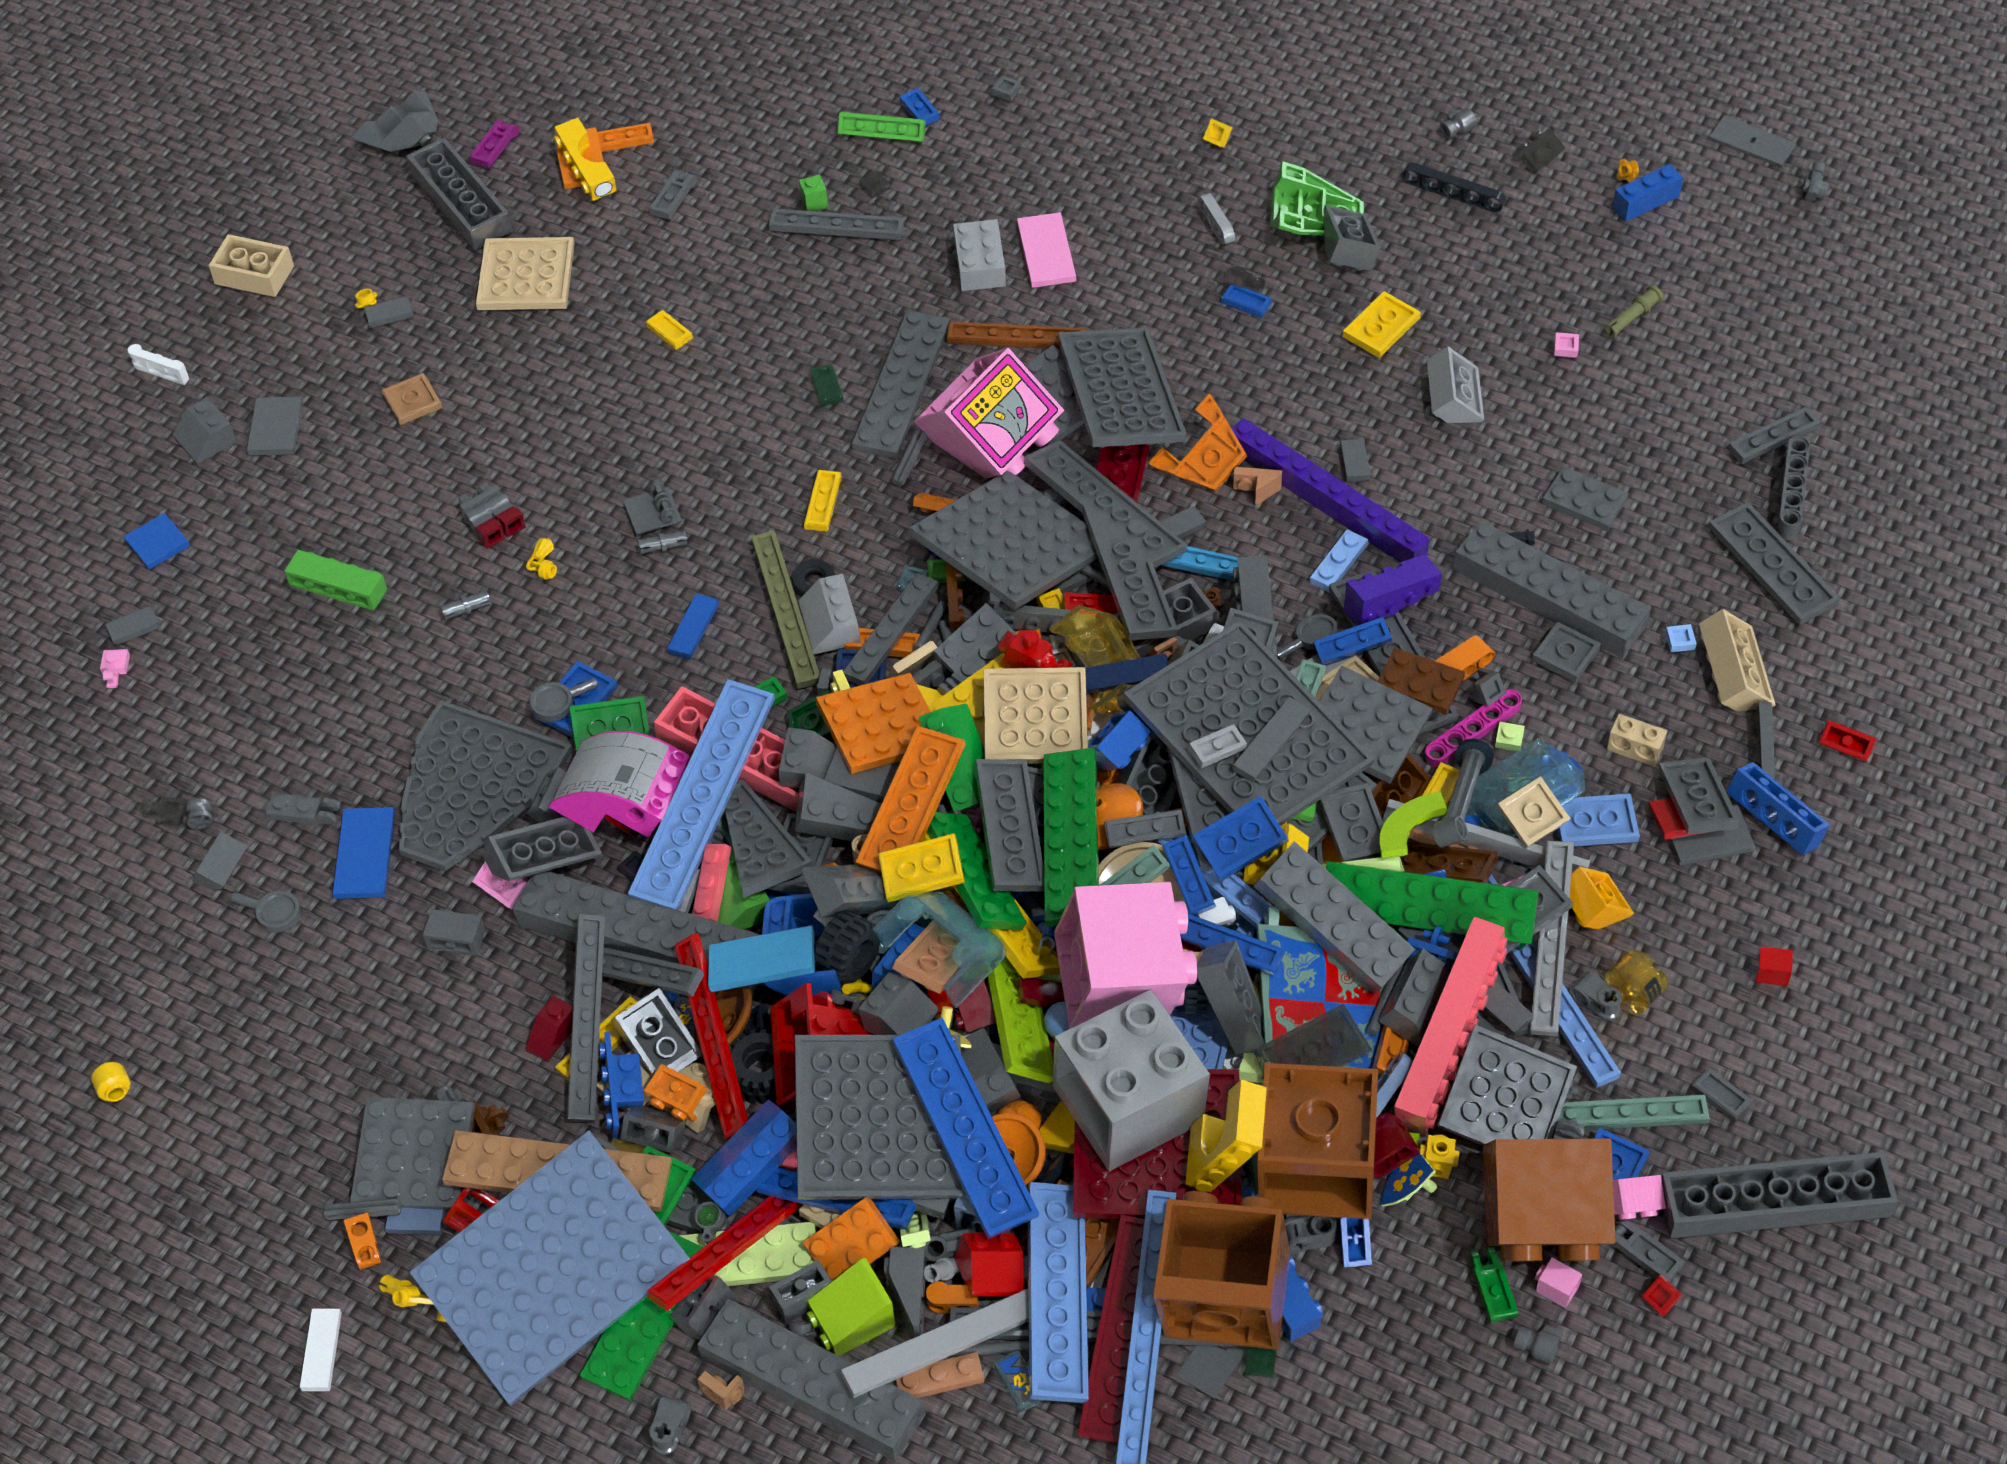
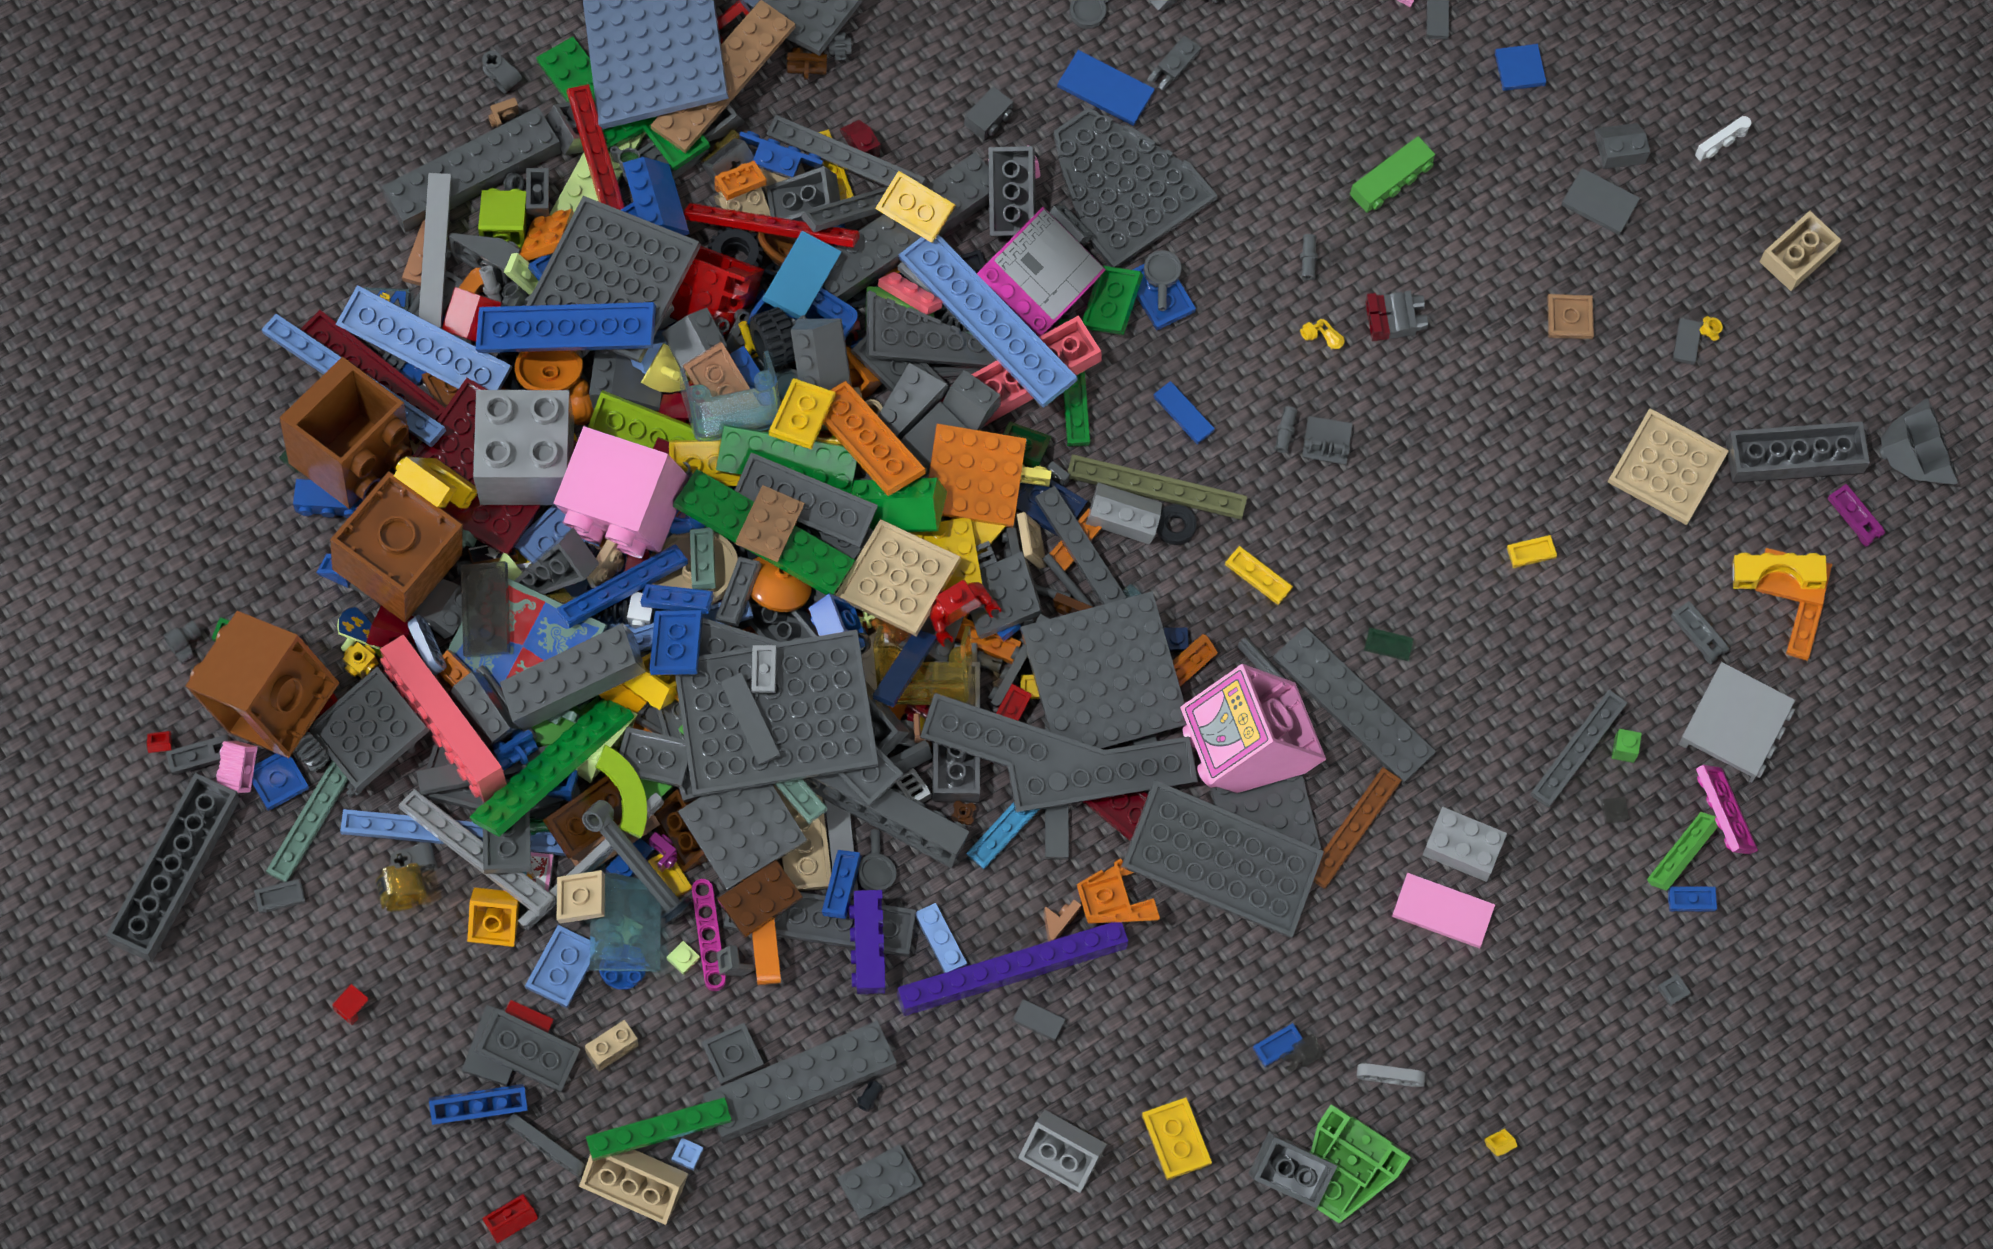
camera: 110 degrees right, 15 degrees up
none -> green plate [586,1097,731,1161]
none -> magenta bracket [649,832,677,872]
none -> medium nougat plate [735,485,805,562]
none -> yellow tile [875,171,956,244]
none -> light grey panel [1678,662,1795,783]
none -> dark pink plate [1696,765,1758,854]

